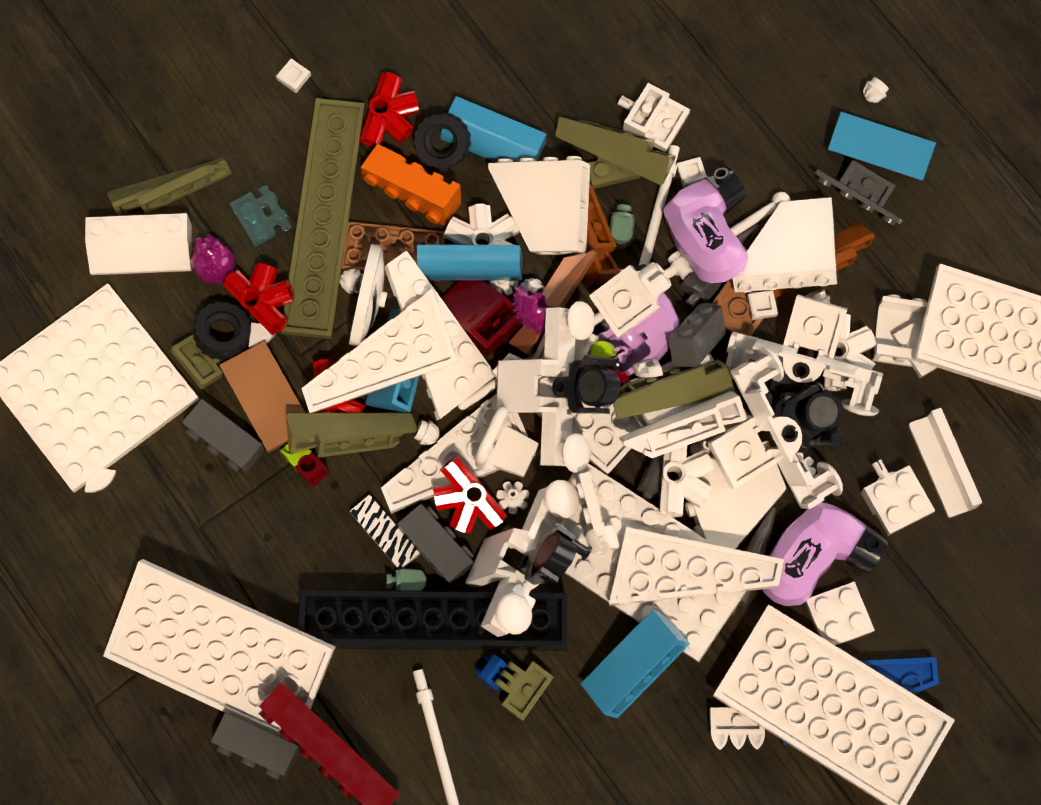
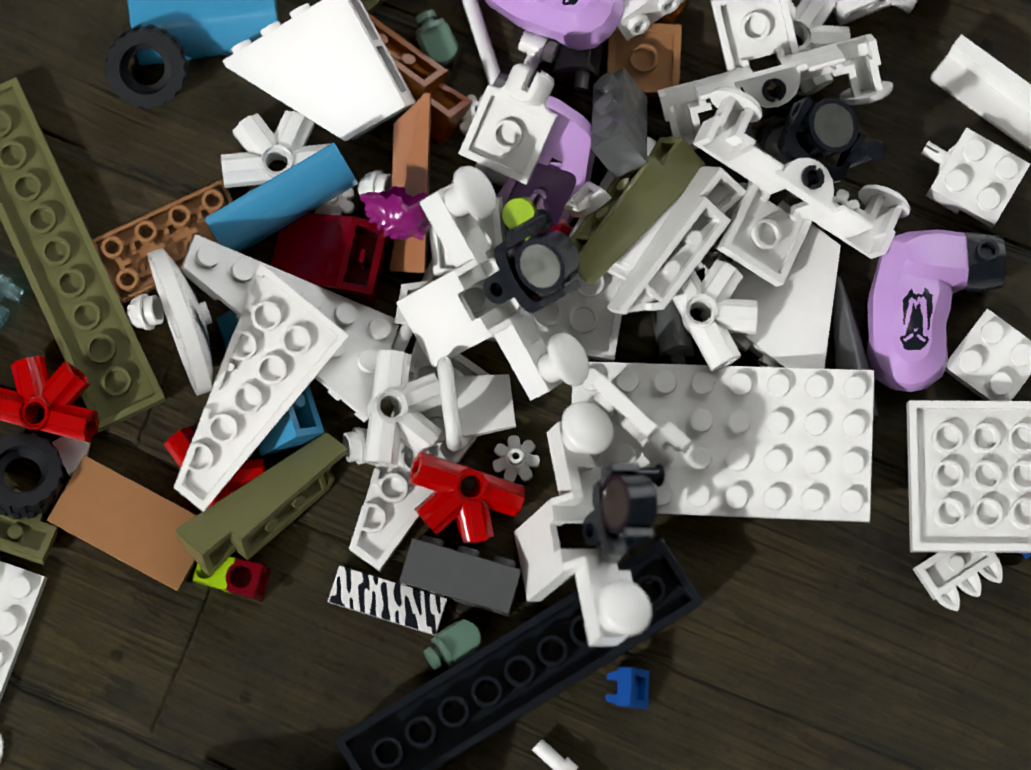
camera: 30 degrees left, 5 degrees up
dark grey brick [182,399,265,474] -> none
red piece [360,72,420,148] -> none
orange wedge [361,144,461,226] -> none
olive hinge [494,661,554,721] -> none
dark azure brick [581,609,690,718] -> none
white wing [609,527,784,606] -> none
white tile [747,290,778,320] -> none
none -> white piece [363,349,442,467]

